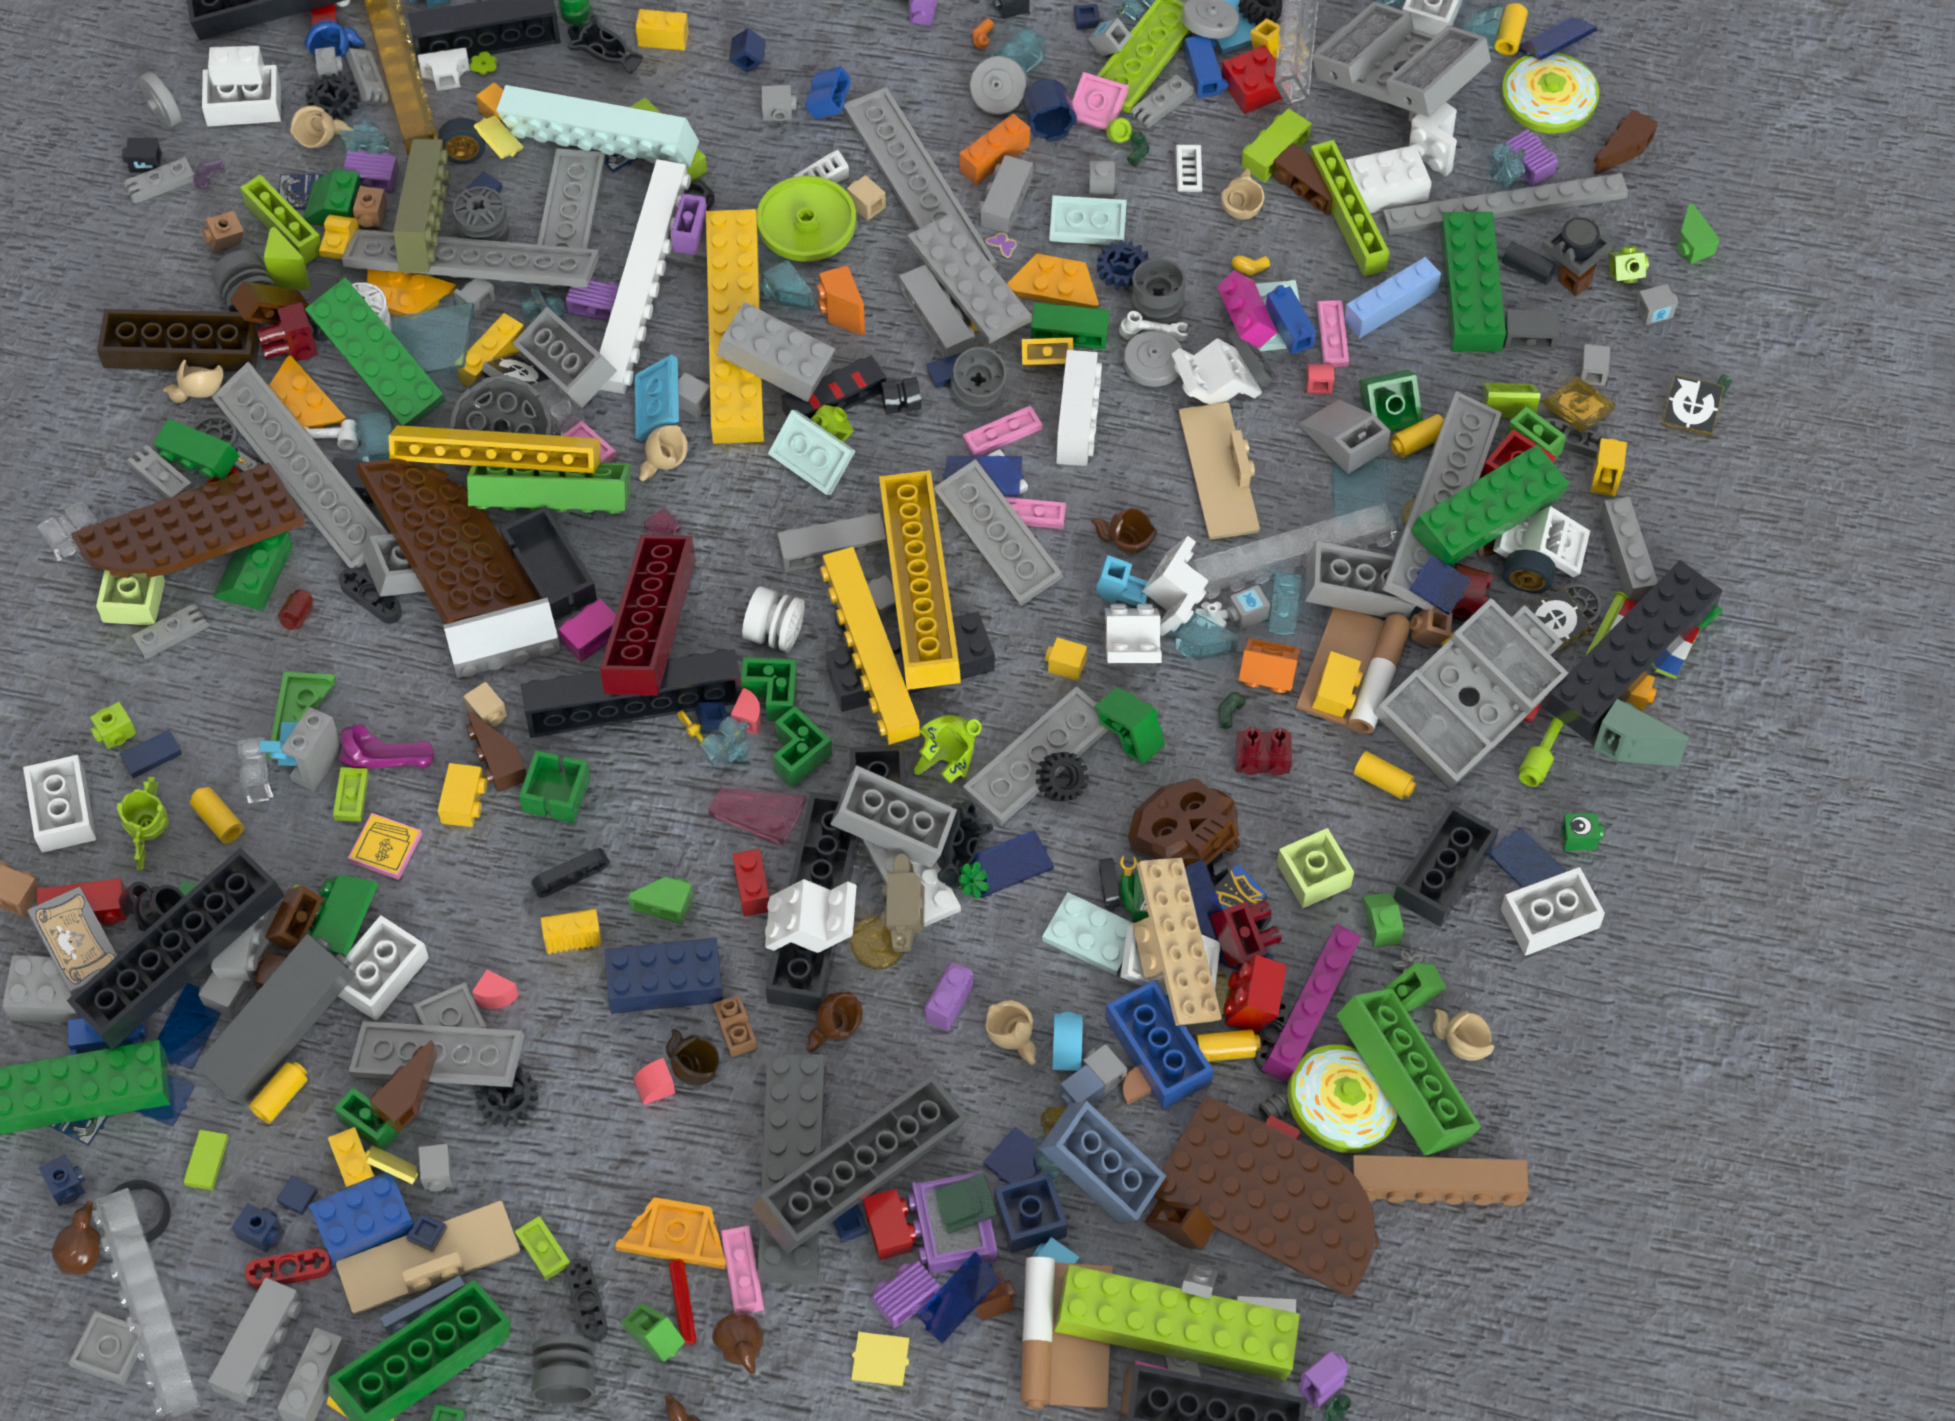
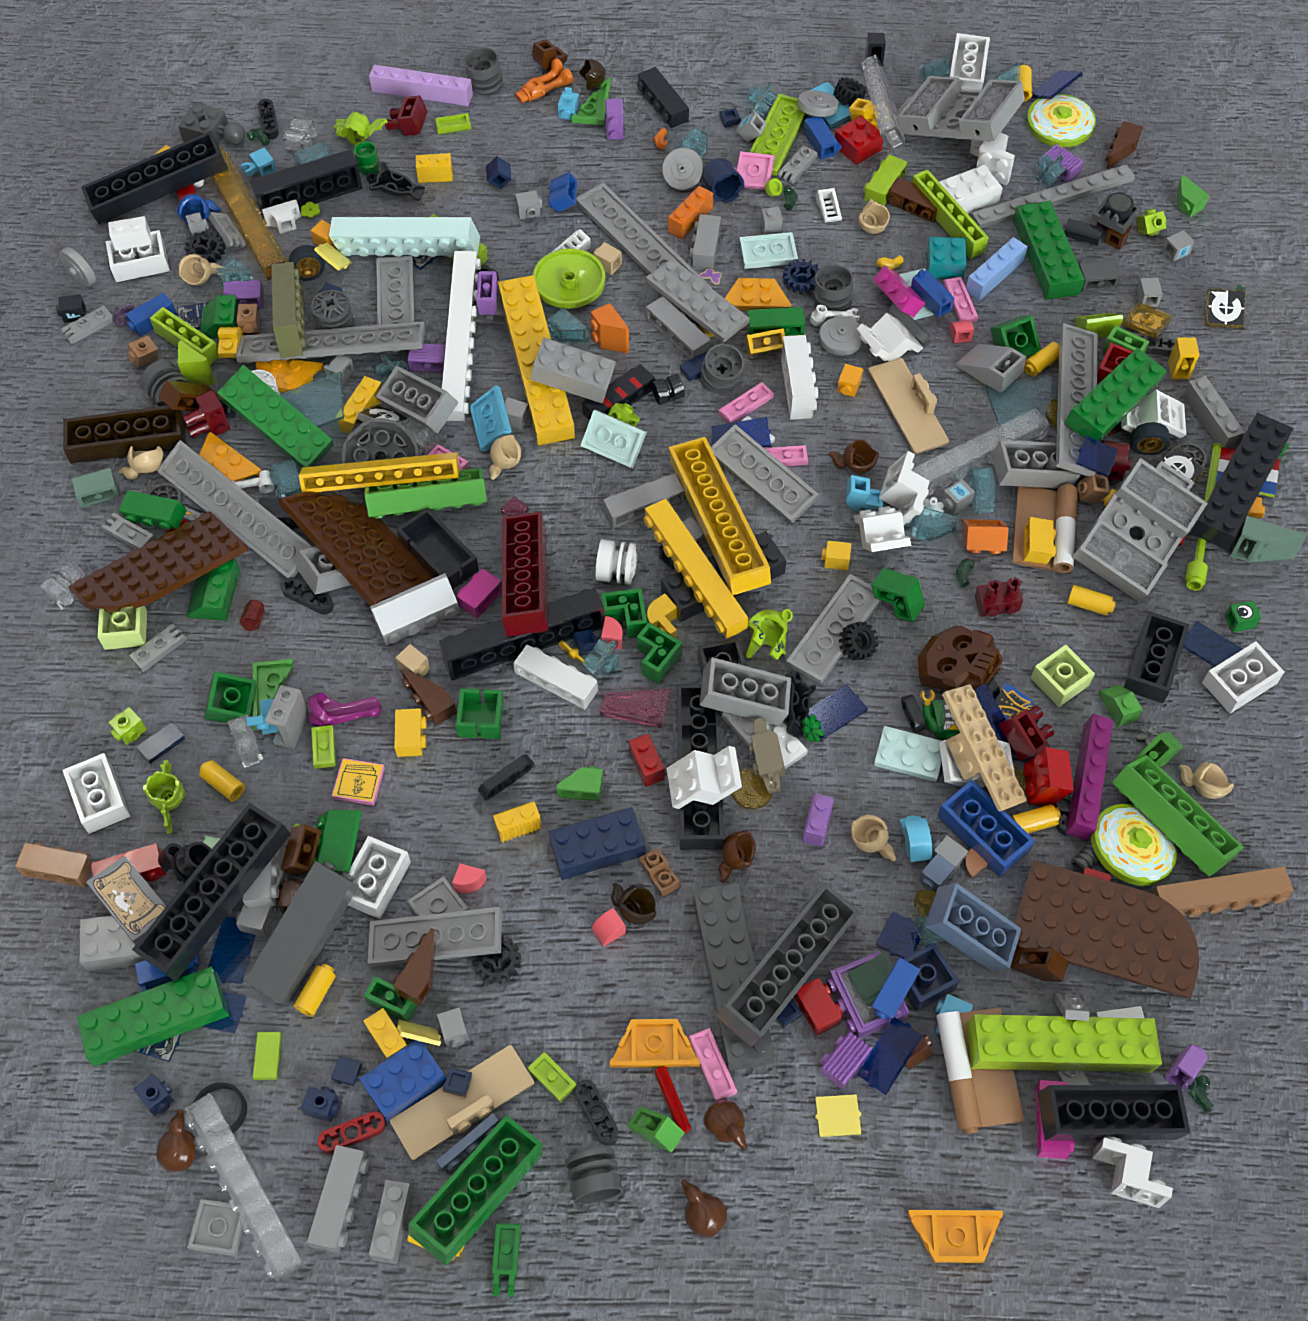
camera: 10 degrees left, 0 degrees up
none -> sand green brick [72,468,120,508]
none -> blue brick [125,293,178,337]
none -> green slope [203,672,256,723]
none -> white brick [513,645,598,710]
none -> yellow brick [647,594,677,639]
none -> light orange brick [837,364,863,397]
none -> blue brick [871,958,920,1020]
none -> teal brick [926,237,966,280]

